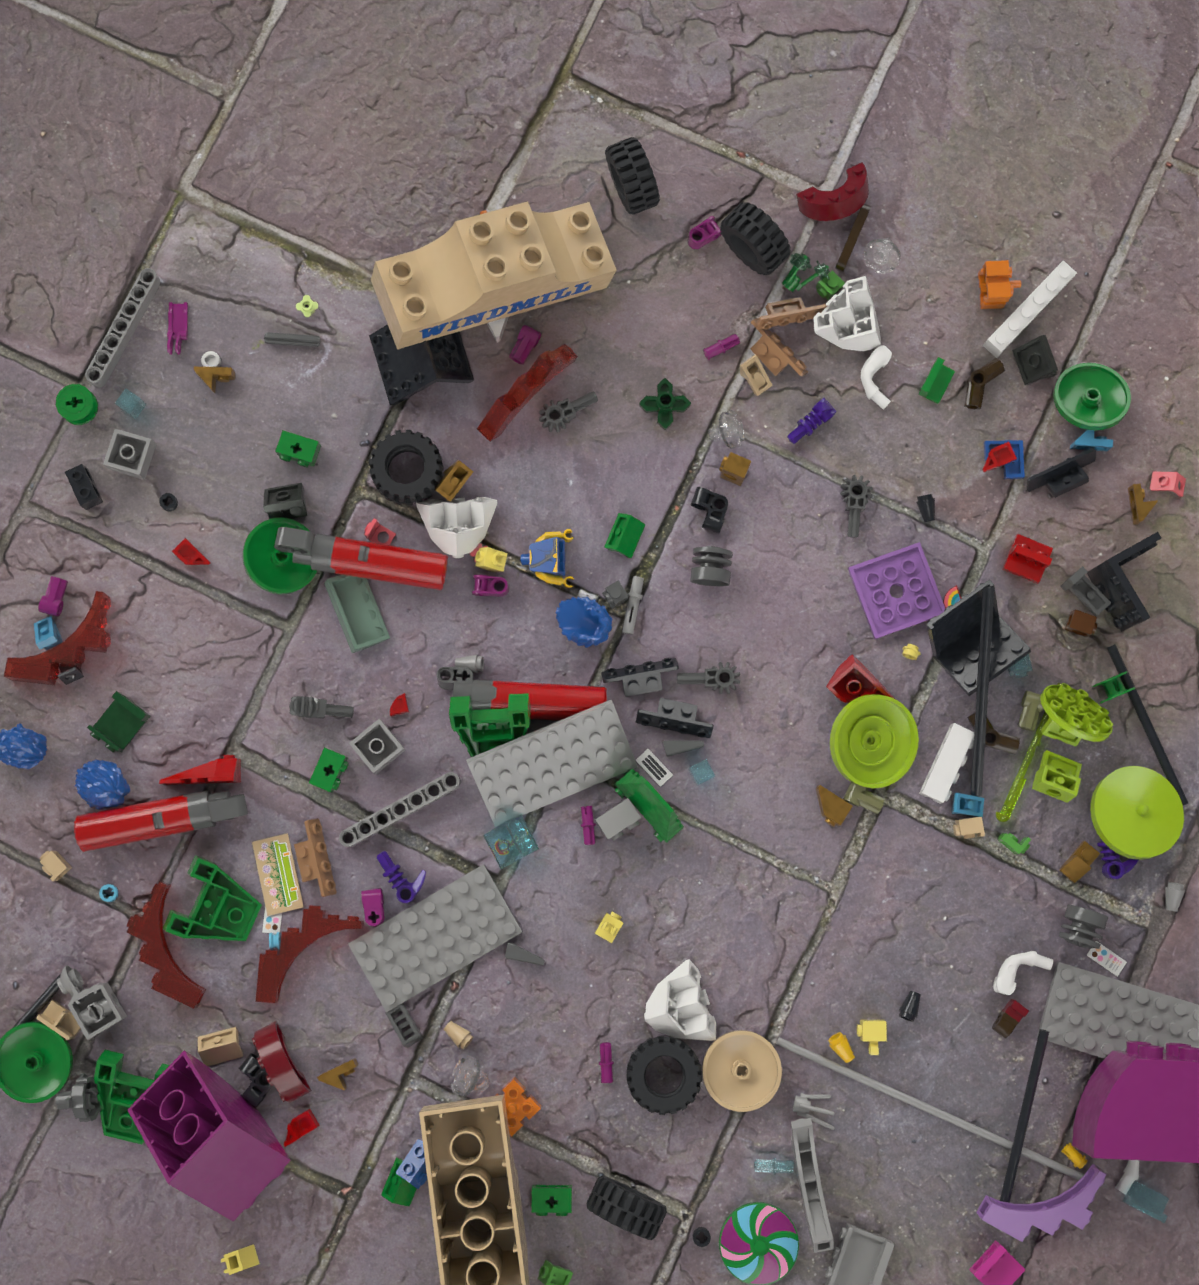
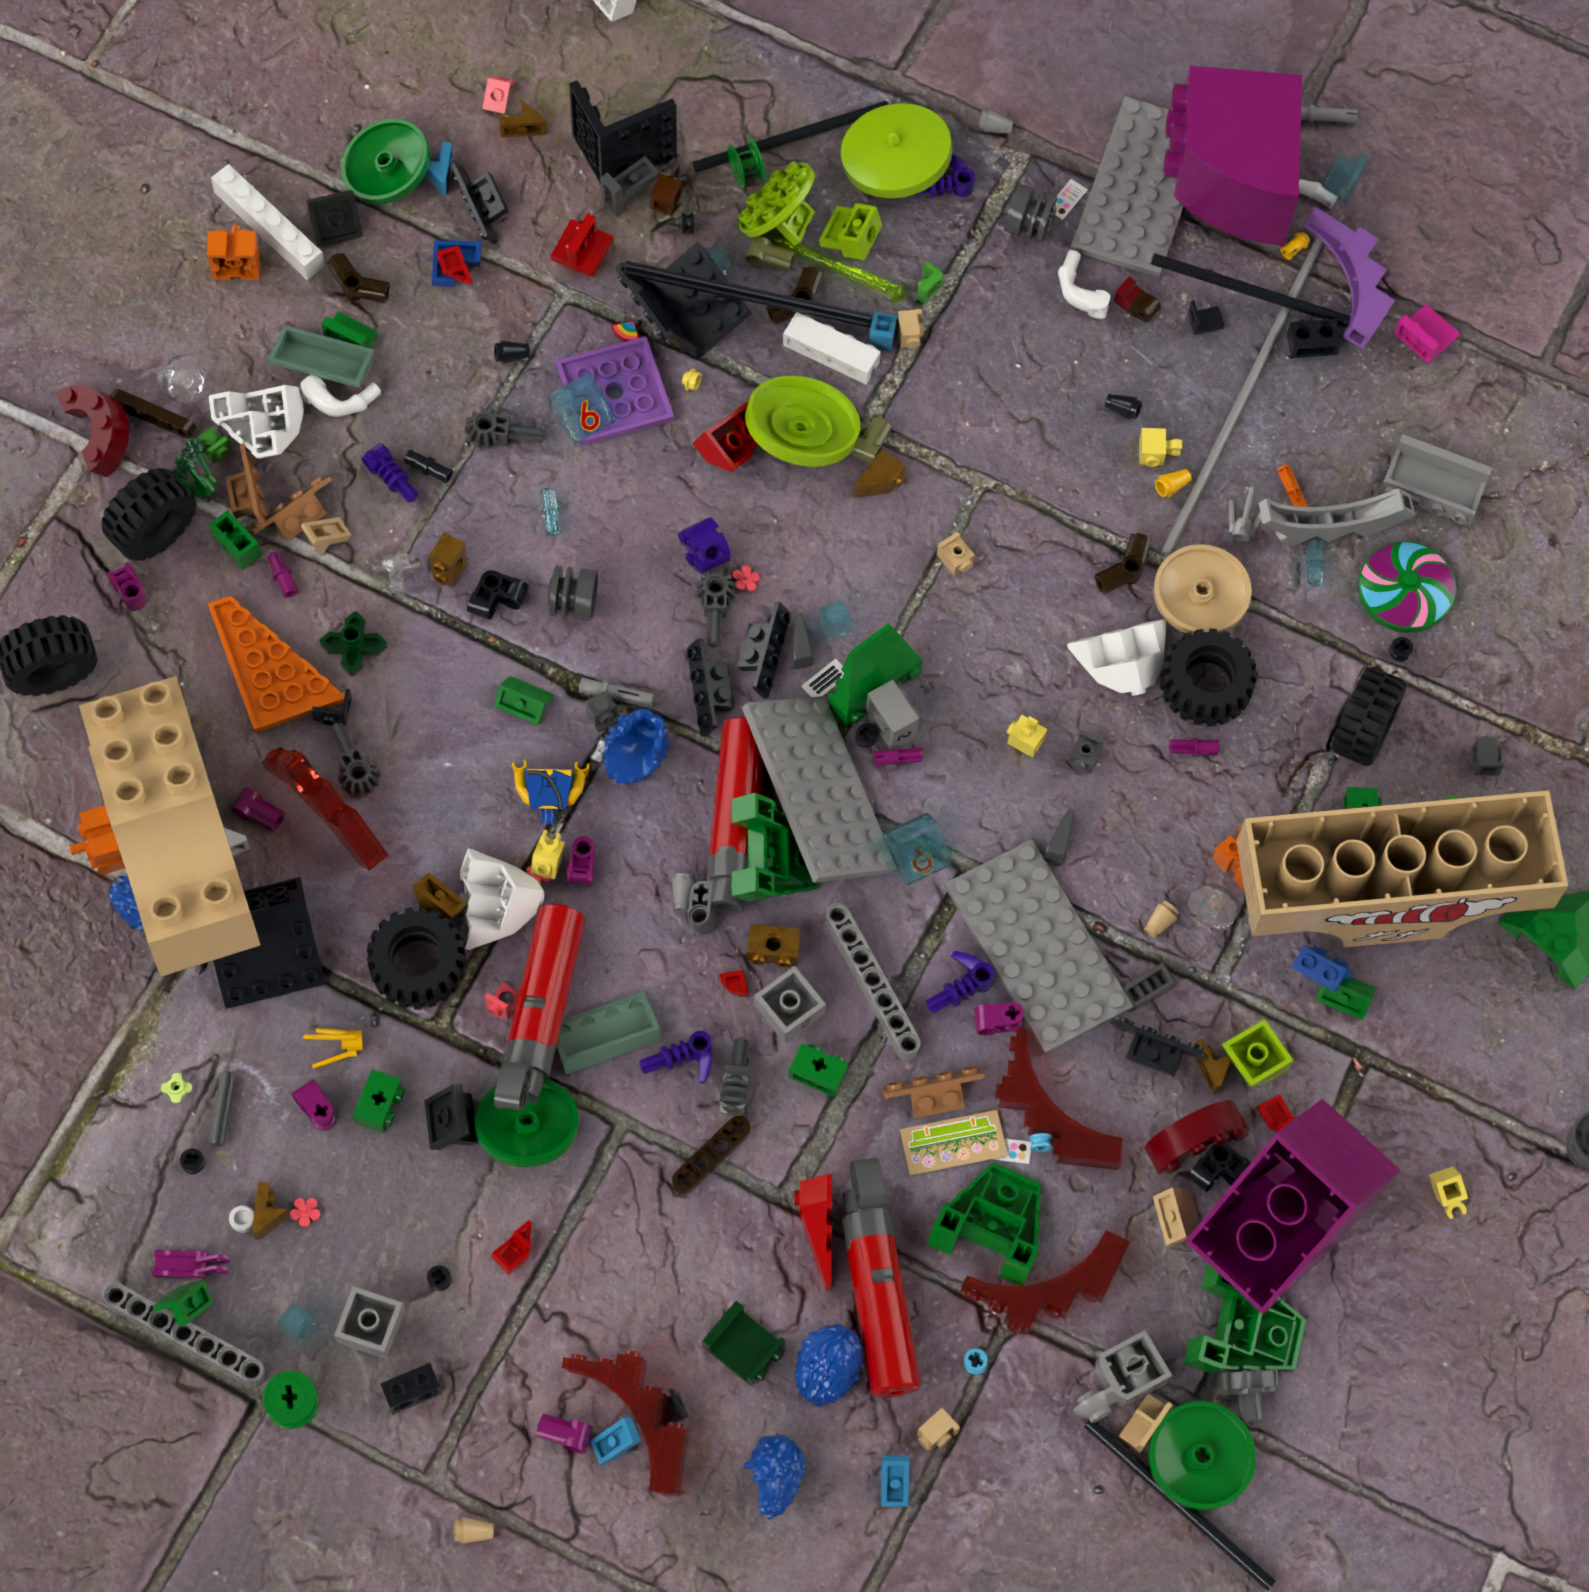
camera: 90 degrees left, 15 degrees down
pearl gold slope [1059,841,1100,883] -> none
none -> green panel [153,1279,214,1326]
none -> black bush [180,1148,205,1174]
none -> orange wing [207,596,345,733]
none -> green brick [209,510,262,570]
none -> sand green slope [267,325,375,388]
none -> coral plant [290,1198,320,1227]
none -> magenta piece [291,1079,336,1130]
none -> yellow plant [303,1028,363,1069]
none -> black bracket [311,689,352,726]
none -> black pin [404,449,453,483]
none -> clear light blue axle [541,487,561,536]
none -> clear light blue slope [548,372,615,444]
none -> dark purple piece [639,1031,712,1084]
none -> dark brown beam [672,1115,750,1195]
none -> dark purple brick [678,517,731,574]
none -> black bush [682,213,694,234]
none -> coral plant [732,565,760,592]
none -> pearl gold brick [747,924,801,968]
none -> black bush [855,723,878,748]
none -> dark azure slope [881,1455,910,1507]
none -> tan brick [937,531,975,576]
none -> dark grey brick [1068,730,1104,773]
none -> dark brown piece [1094,533,1151,594]
none -> black bracket [1109,1017,1209,1077]
none -> black bracket [1187,300,1225,335]
none -> lime slope [1222,1019,1294,1088]
none -> orange piece [1277,464,1308,507]
none -> black brick [1287,318,1341,358]

